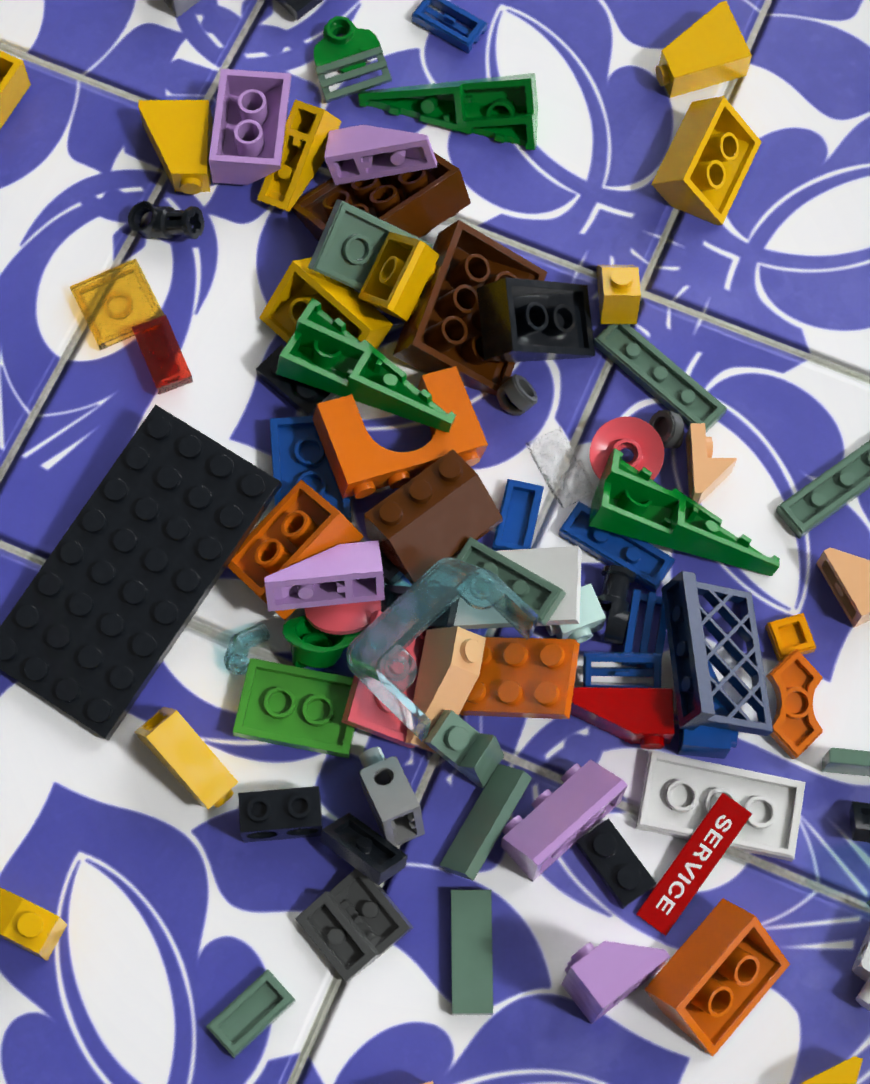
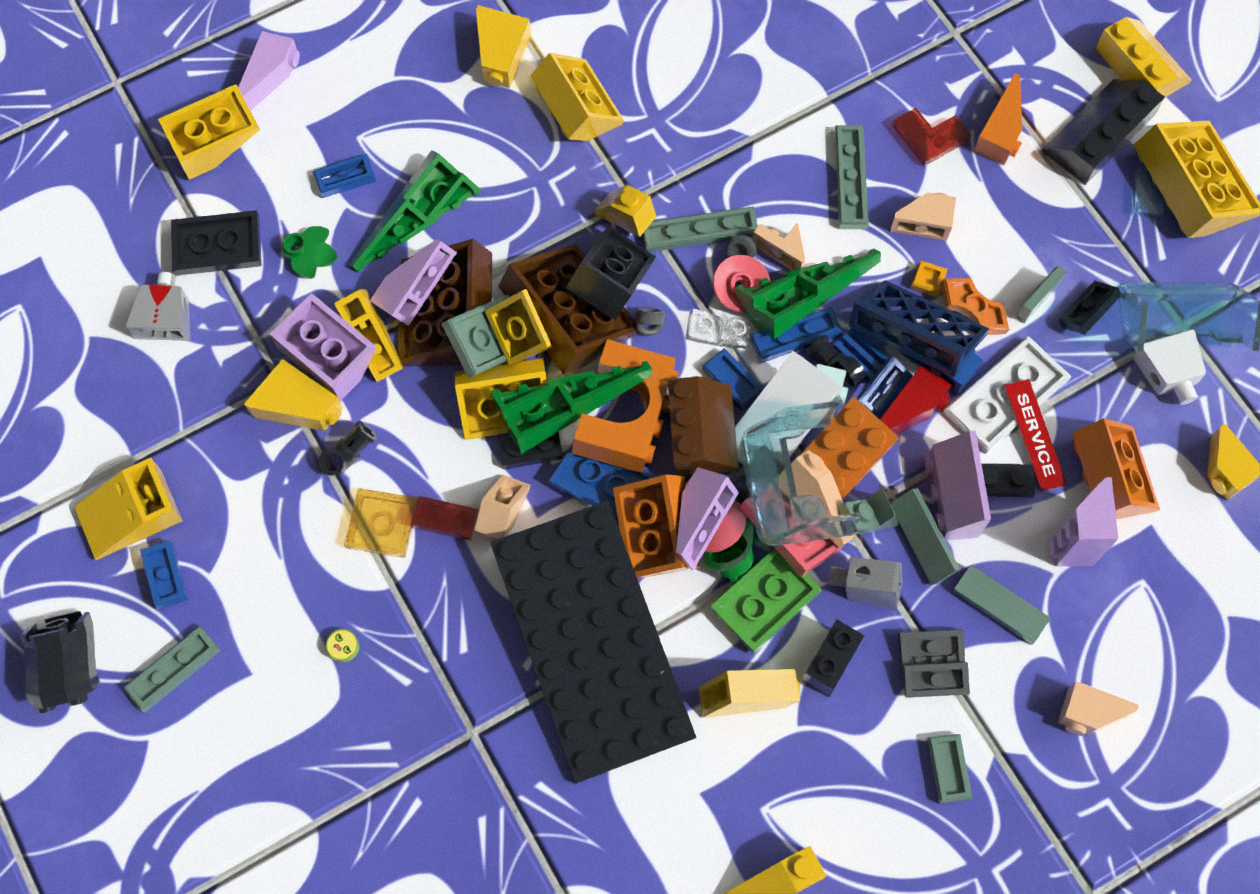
camera: 50 degrees left, 0 degrees up
clear light blue arm [223,623,270,675] -> none
sand green tile [315,46,392,103] -> none
black plate [320,813,408,885] -> none
sand green tile [449,537,566,626] -> none
none -> light nougat slope [475,475,531,539]

